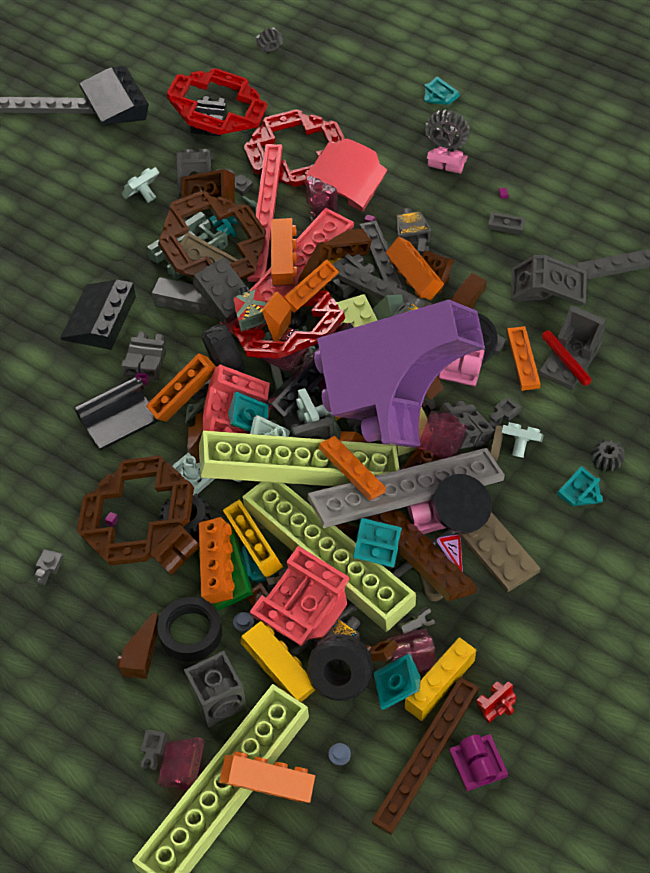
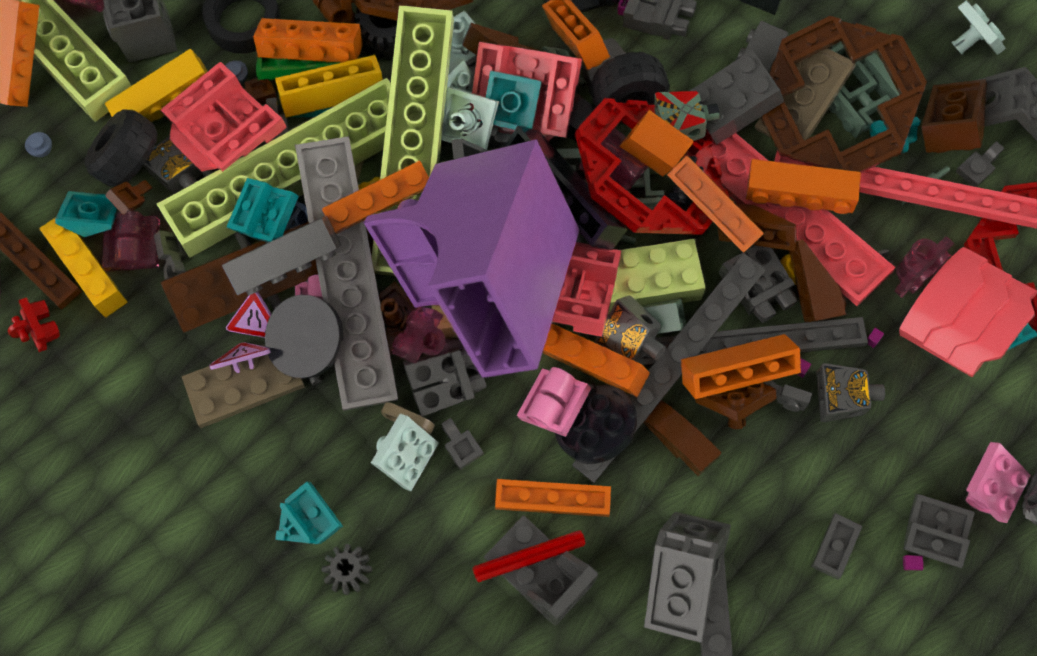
camera: 100 degrees right, 15 degrees up
none -> lavender piece [209,342,271,373]
none -> dark grey brick [222,215,341,296]
none -> dark grey slope [903,494,975,568]

